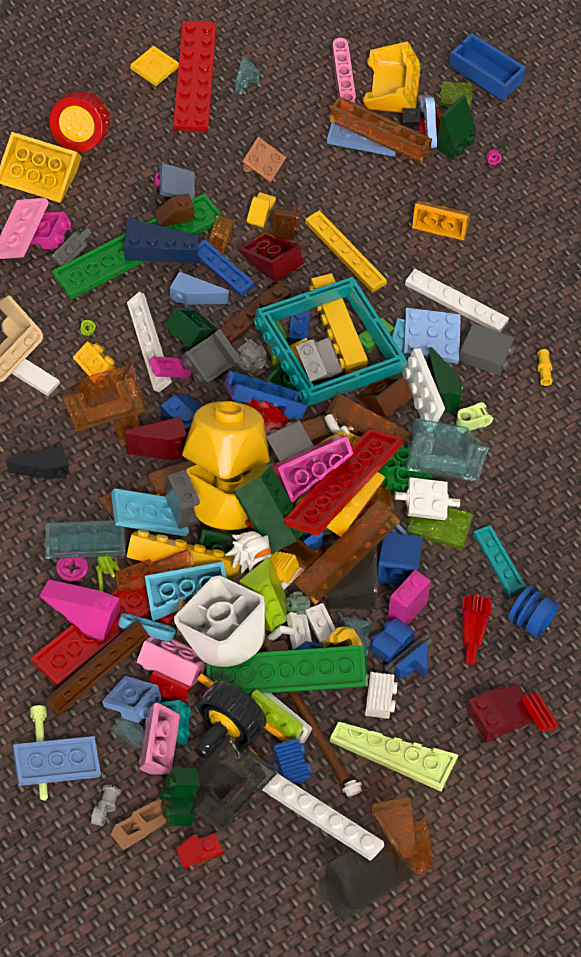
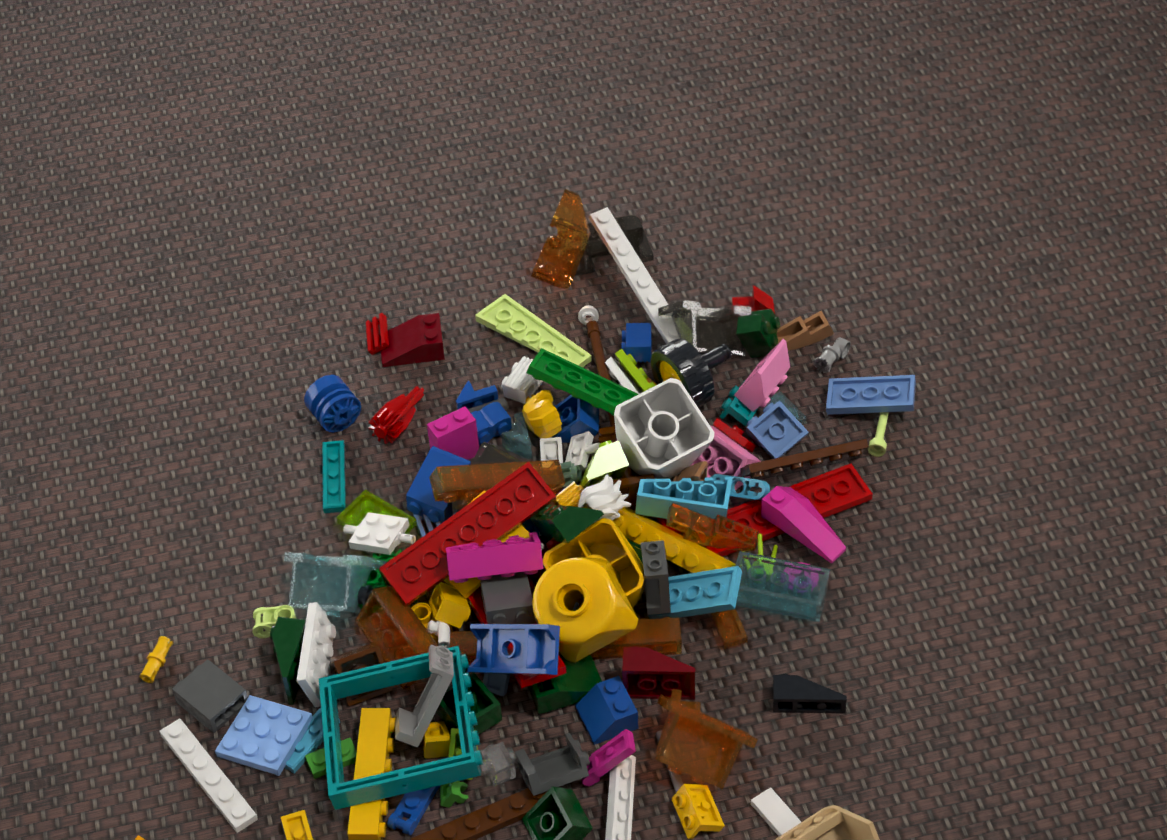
camera: 155 degrees left, 10 degrees down
none -> black plate [357,585,376,608]

